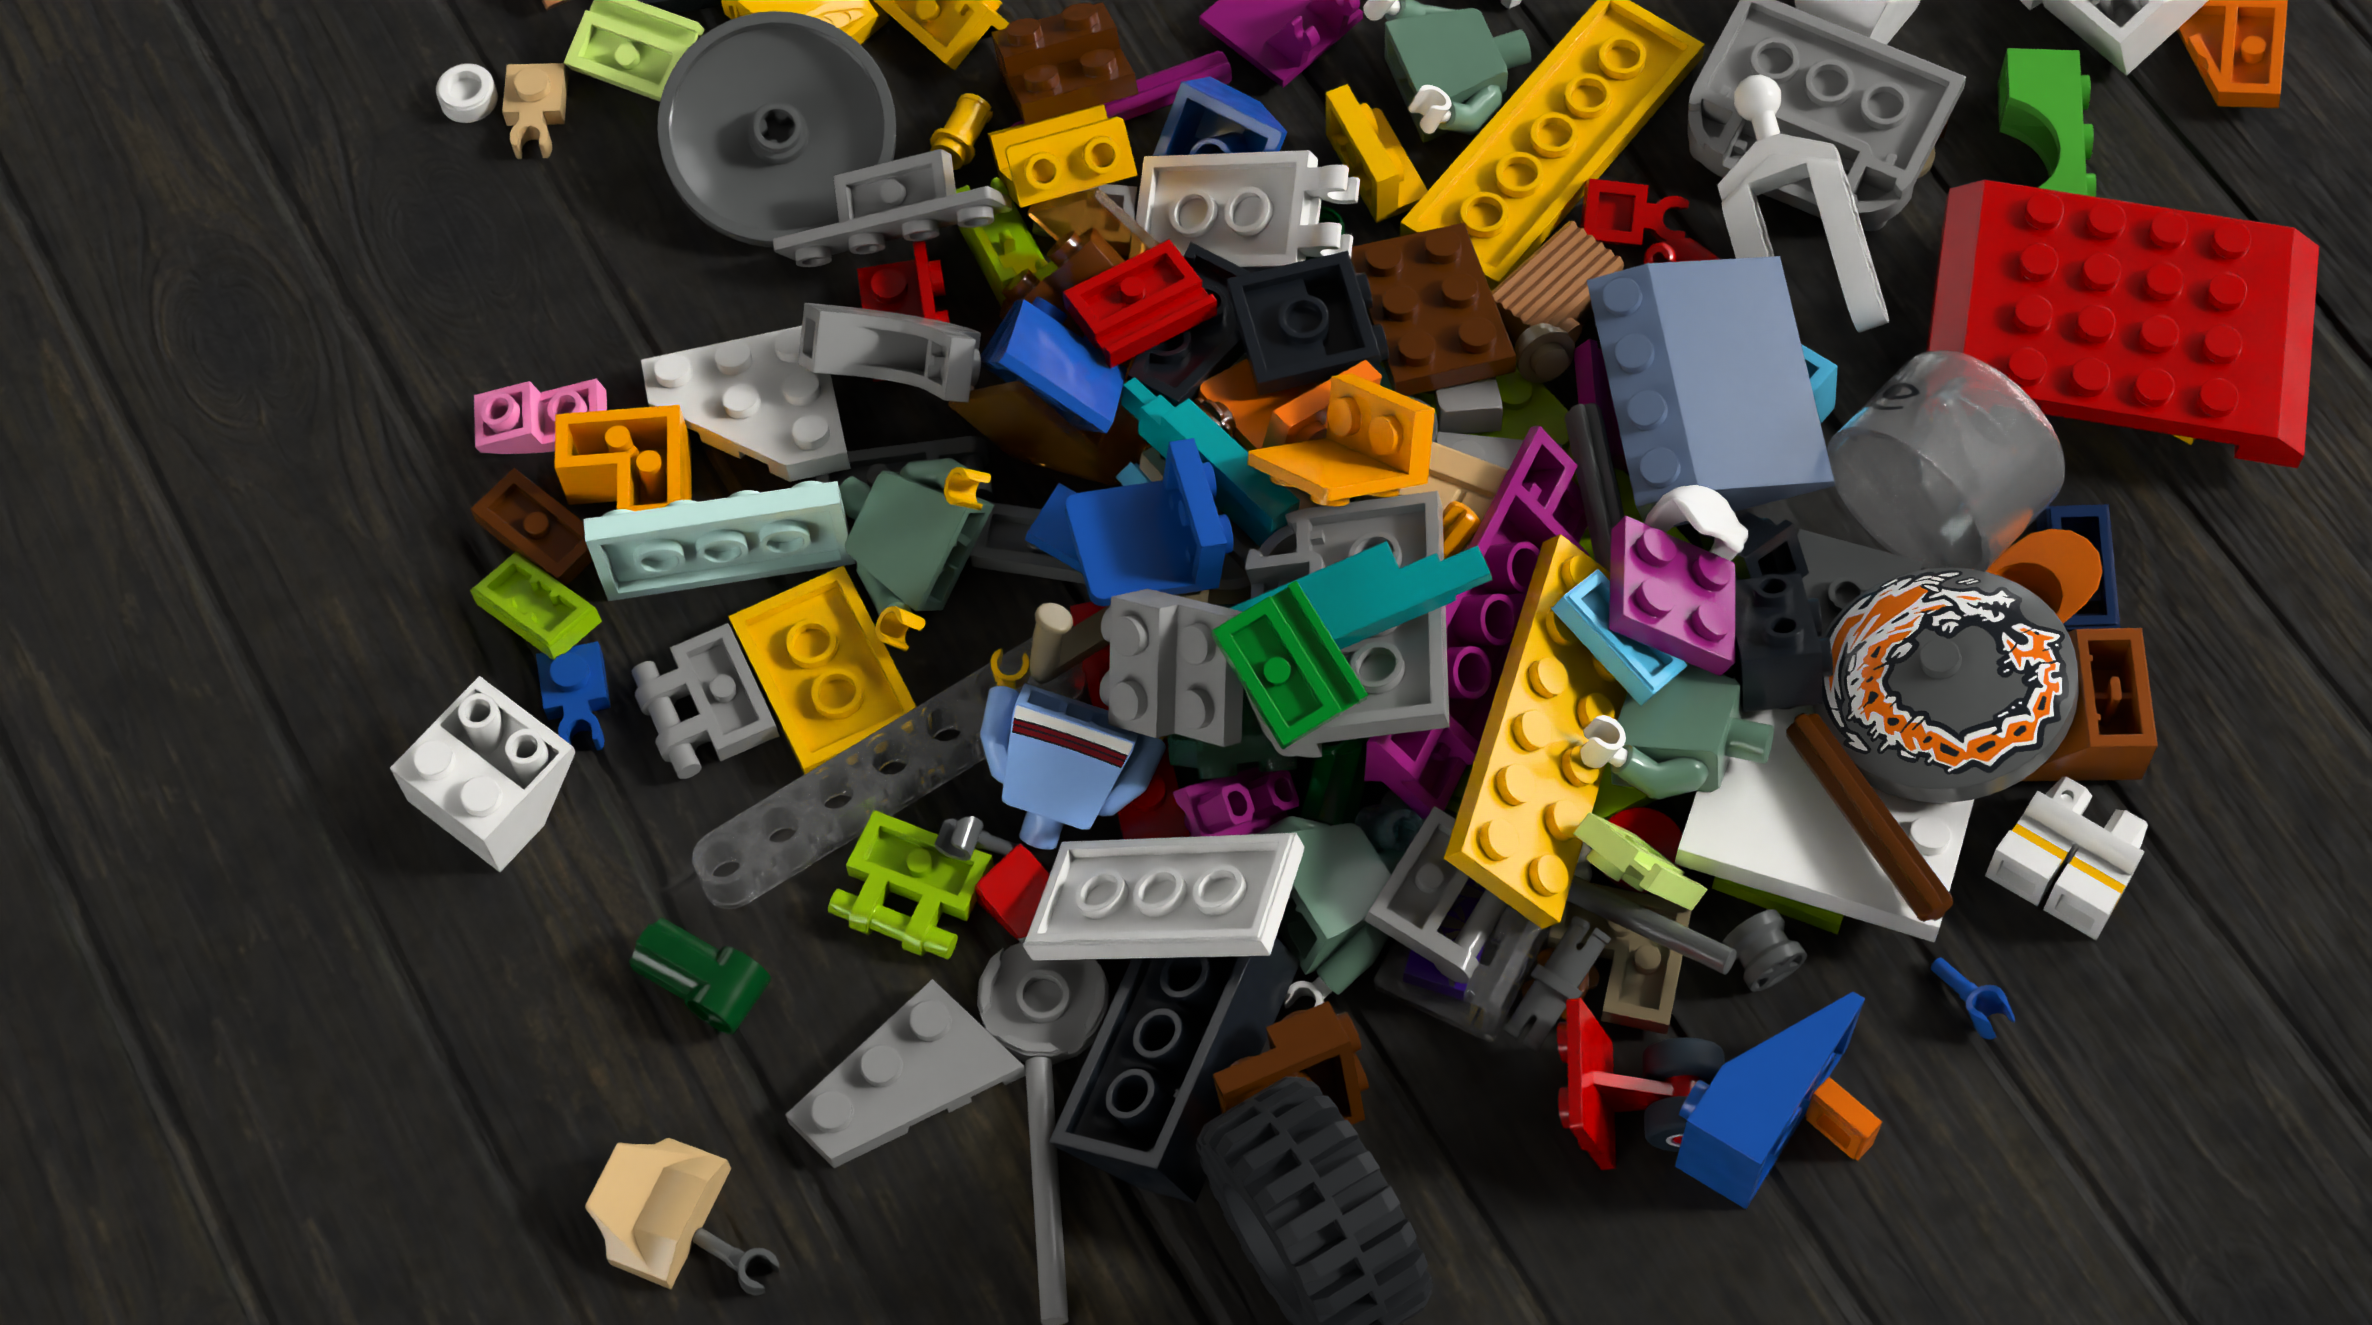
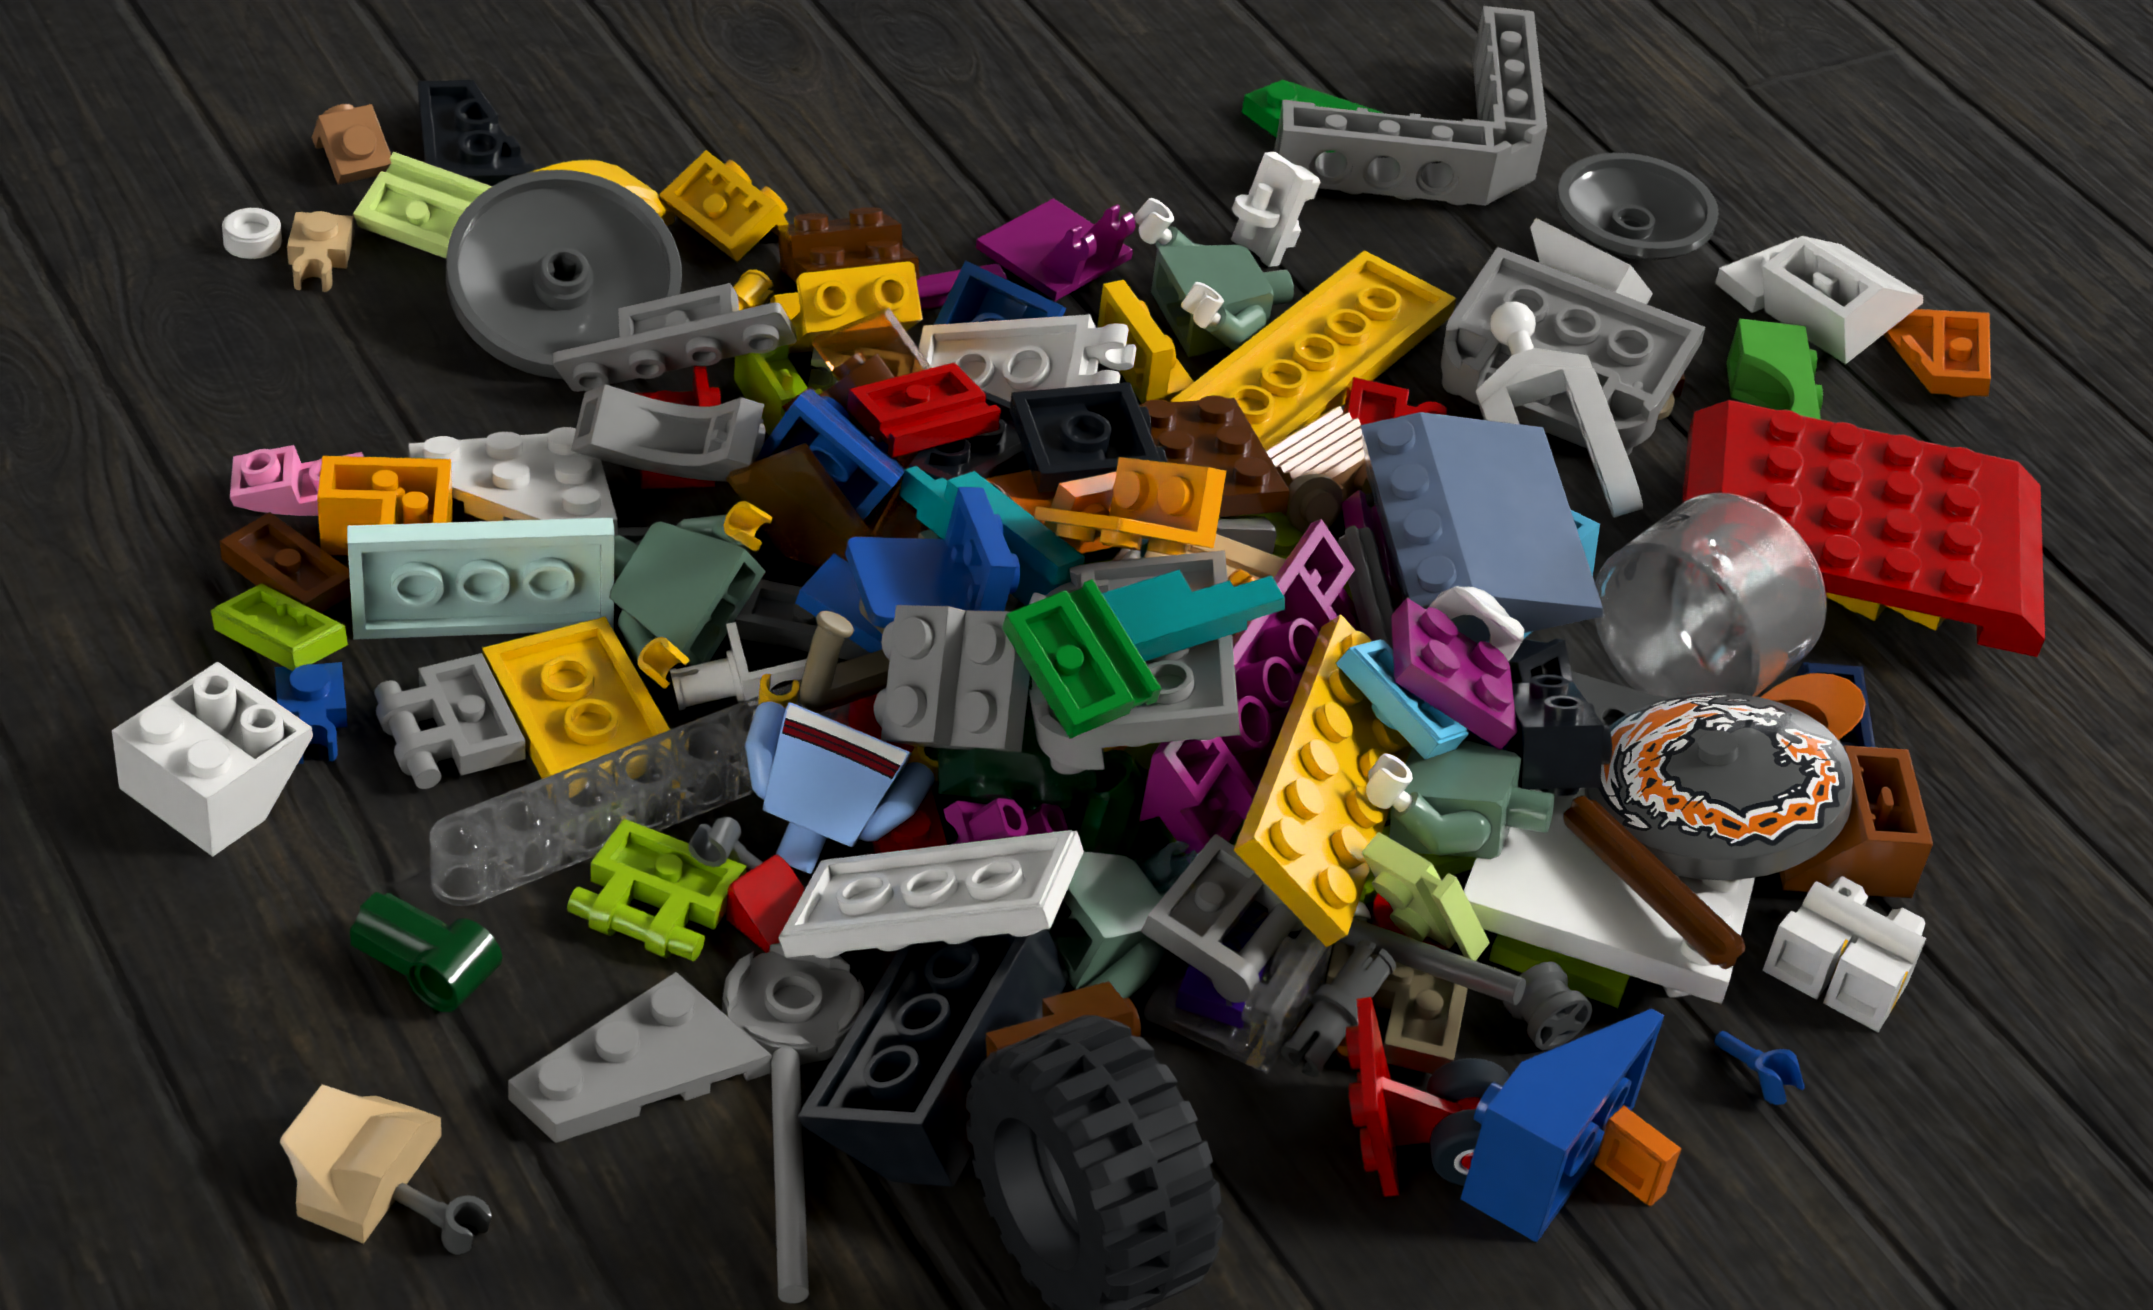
camera: 10 degrees left, 20 degrees down
none -> white bracket [670,622,807,726]

